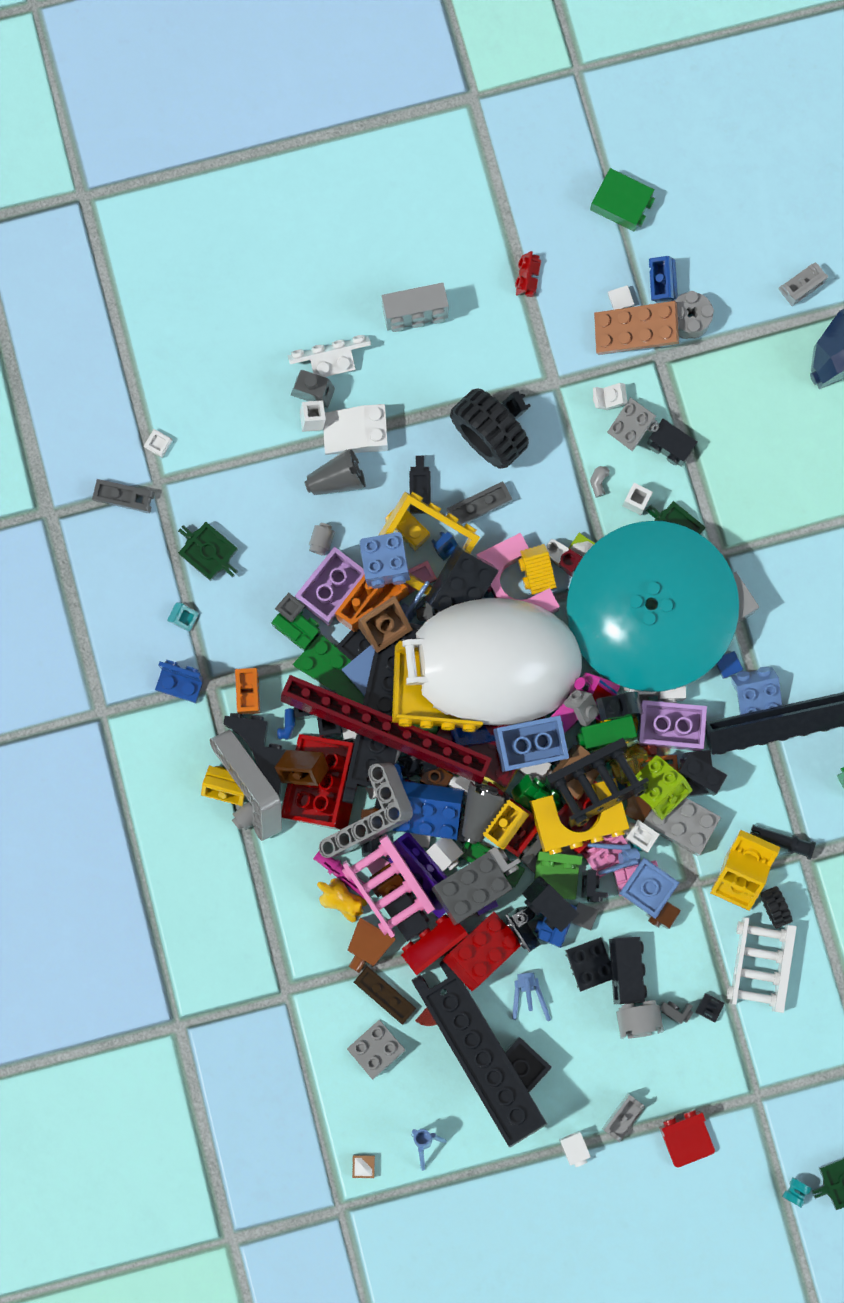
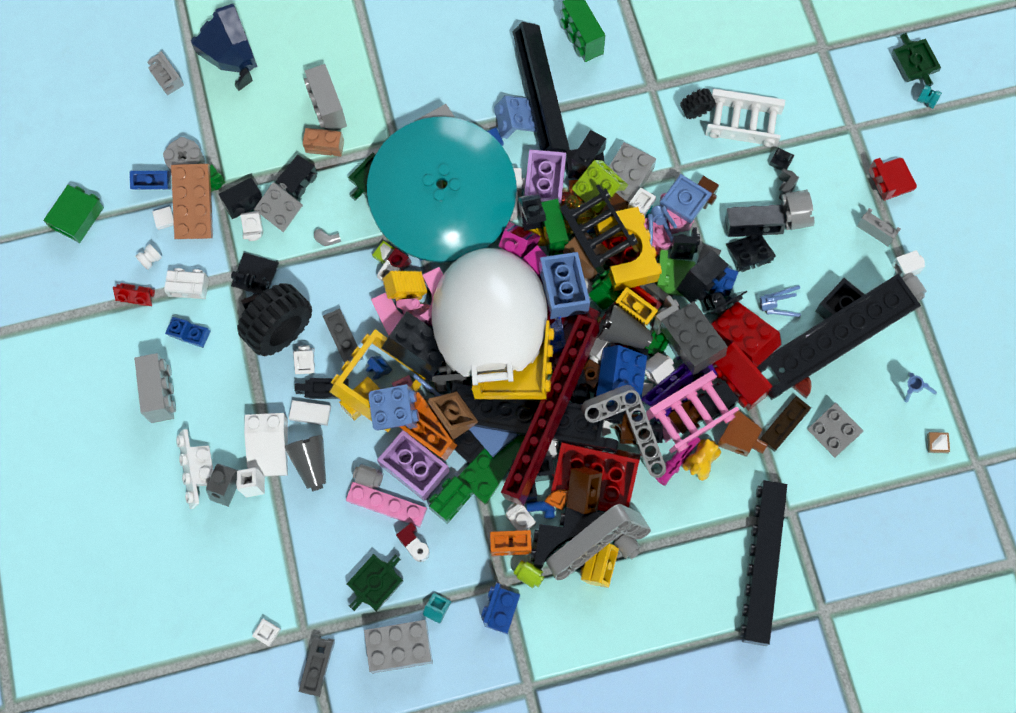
camera: 85 degrees left, 10 degrees down
dark grey tile [275,592,305,623] -> none
light grey bracket [563,690,599,726] -> none
white brick [622,483,653,515] -> none
yellow bracket [710,829,780,911] -> none
black pin [750,824,816,860] -> none
none -> white wheel [135,244,162,270]
none -> white brick [164,268,209,299]
none -> blue slope [165,317,211,348]
none -> green bracket [210,164,225,192]
none -> black brick [218,178,263,219]
none -> black hinge [231,253,279,295]
none -> black tile [235,68,253,91]
none -> white tile [289,400,331,426]
none -> white bracket [293,345,315,374]
none -> nougat brick [303,128,344,157]
none -> light grey brick [304,64,347,131]
none -> bright pink plate [346,482,427,527]
none -> light grey brick [364,620,433,674]
none -> bright pink helmet [396,299,430,317]
none -> leg [396,522,430,562]
none -> white bracket [506,503,536,531]
none -> lime brick [513,560,545,589]
none -> orange tile [544,489,568,510]
none -> black brick [739,480,788,646]
none -> light grey brick [902,273,927,301]

